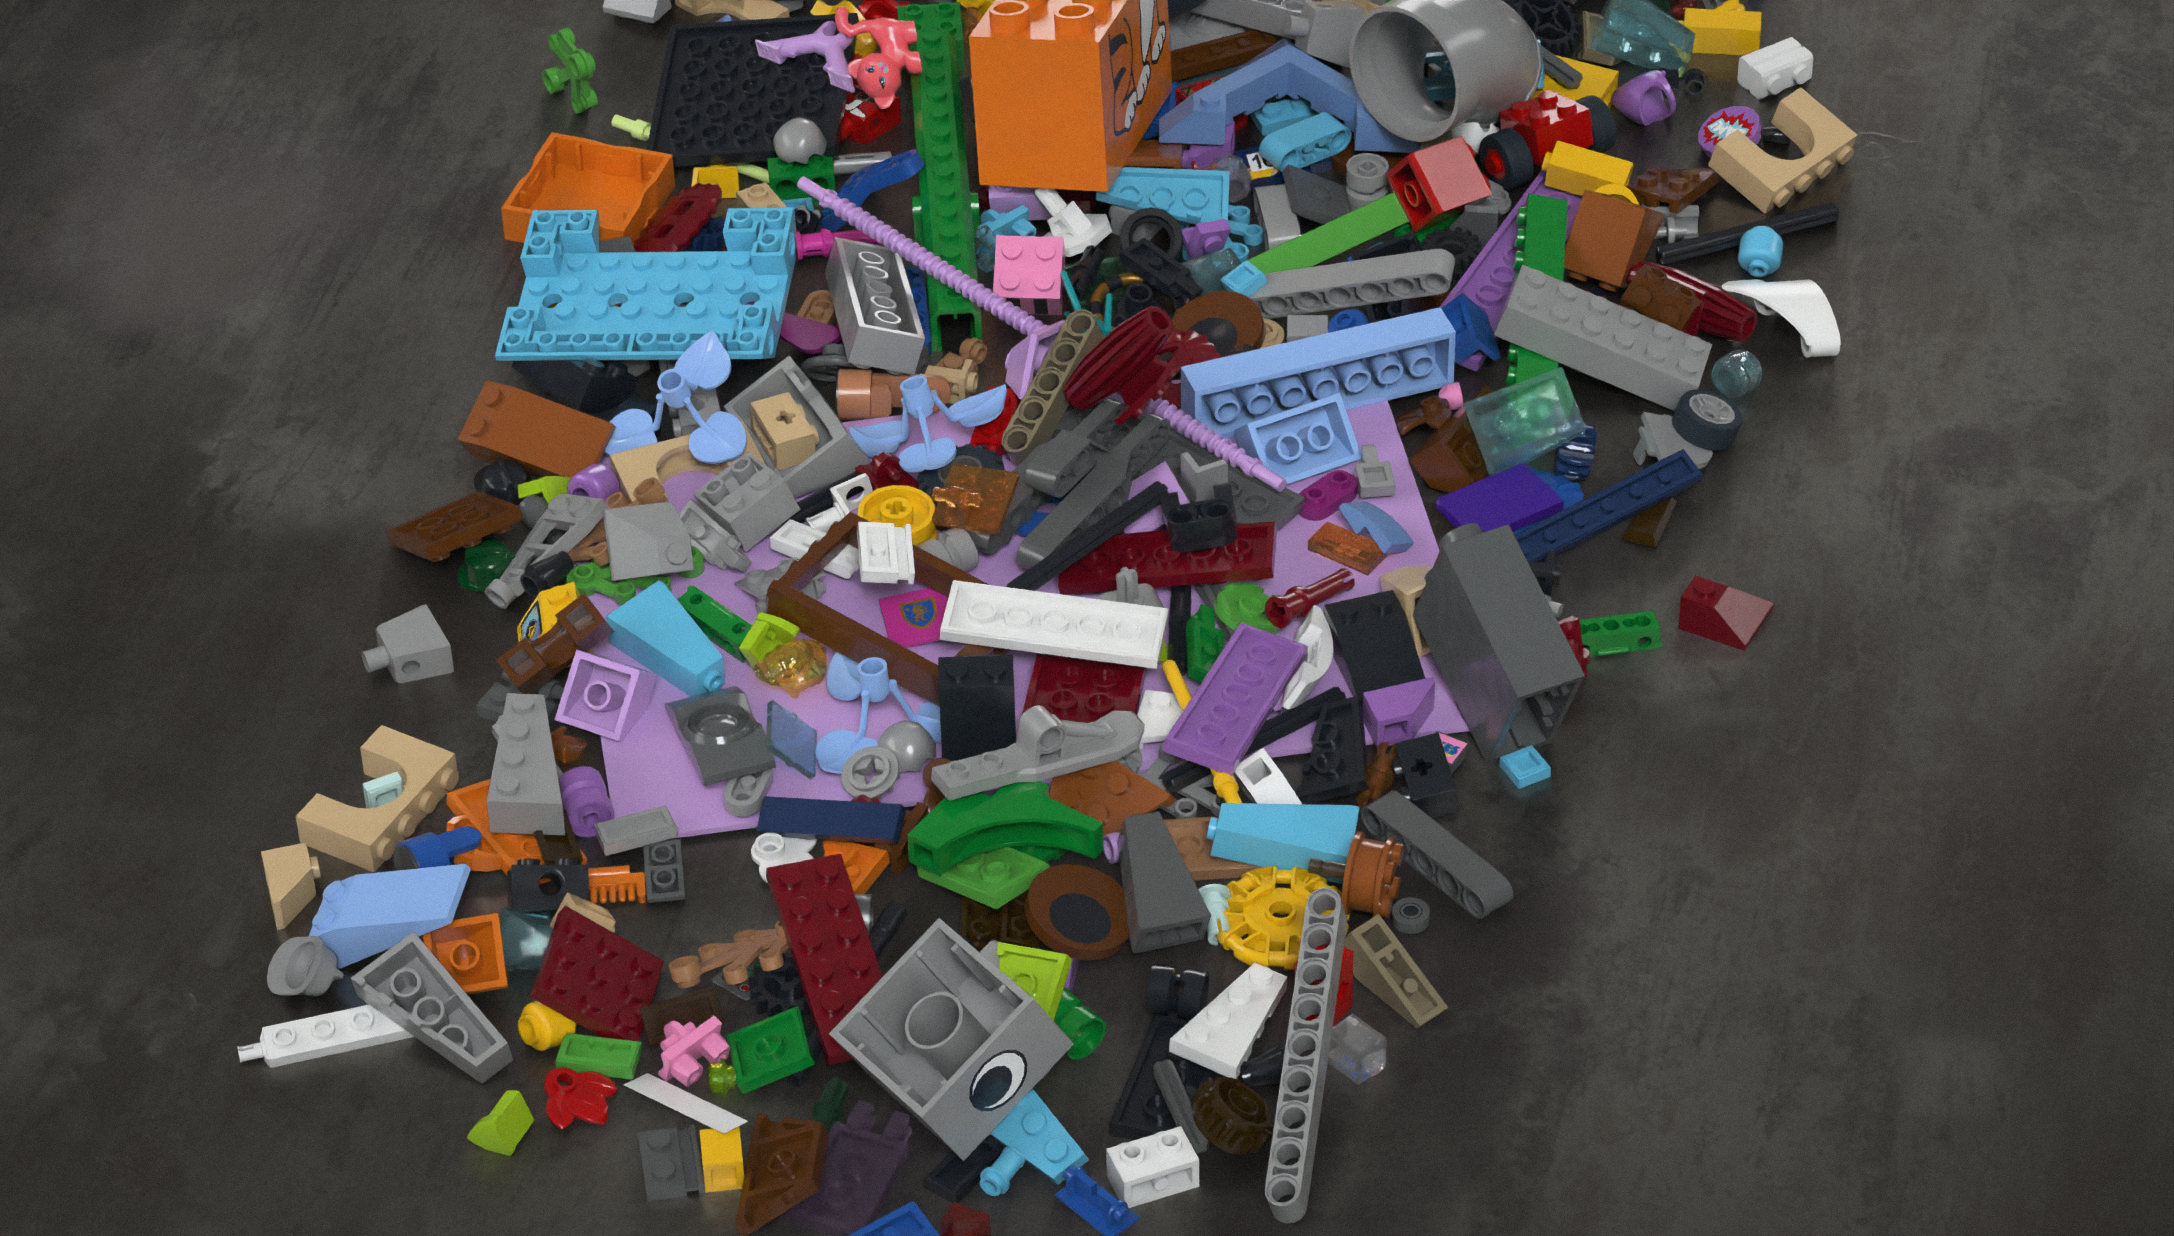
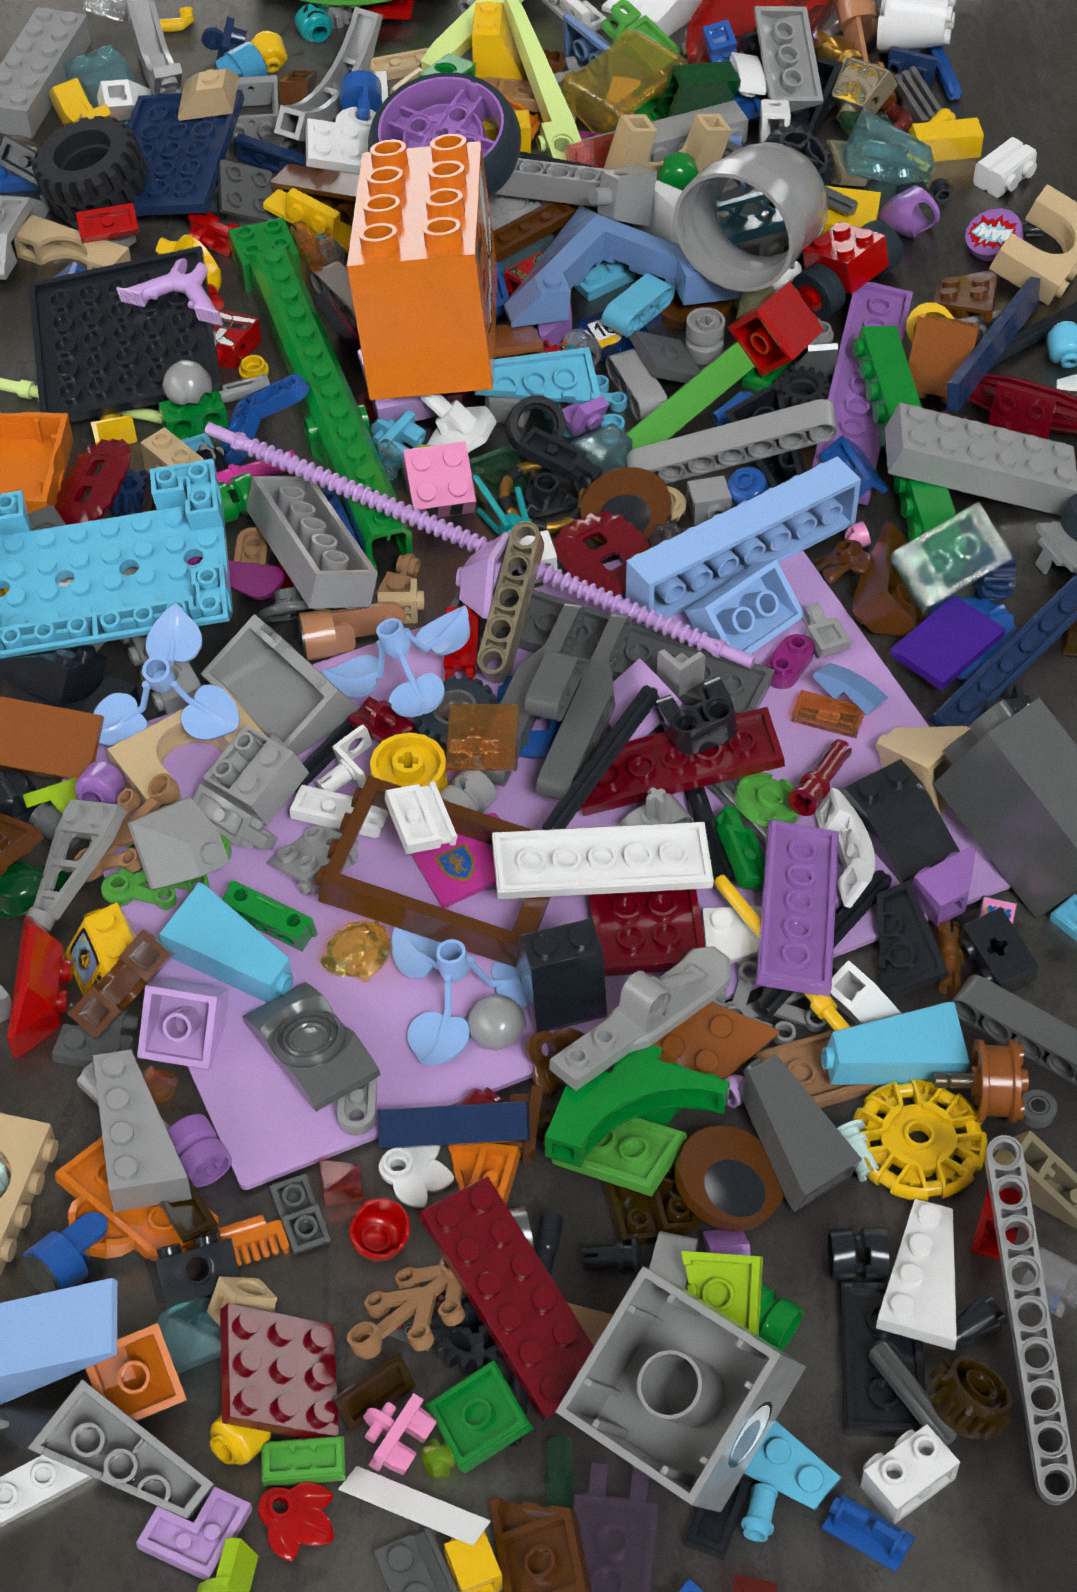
camera: 15 degrees left, 10 degrees up
black cone [520,551,574,598] -> none
light grey tile [594,806,678,856] -> none
lime tile [739,612,800,673] -> none
tan brick [750,392,819,470] -> none
clear light blue piece [765,700,817,780] -> none
coral animal [835,7,922,109] -> none
light grey gear [841,746,901,799] -> none
black pin [1063,245,1105,302] -> none
dark red plate [1064,306,1185,426] -> none
medium azure tile [1221,260,1268,297] -> none
yellow brick [1541,140,1634,196] -> none
reddish brown plate [1619,264,1702,332] -> none
none -> red wedge [7,916,74,1058]
none -> lavender plate [136,1487,252,1580]
none -> green wheel [219,472,252,524]
none -> yellow plate [239,355,269,379]
none -> clear red slope [319,1160,363,1206]
none -> red hair [349,1198,410,1262]
none -> dark blue tile [947,277,1040,412]

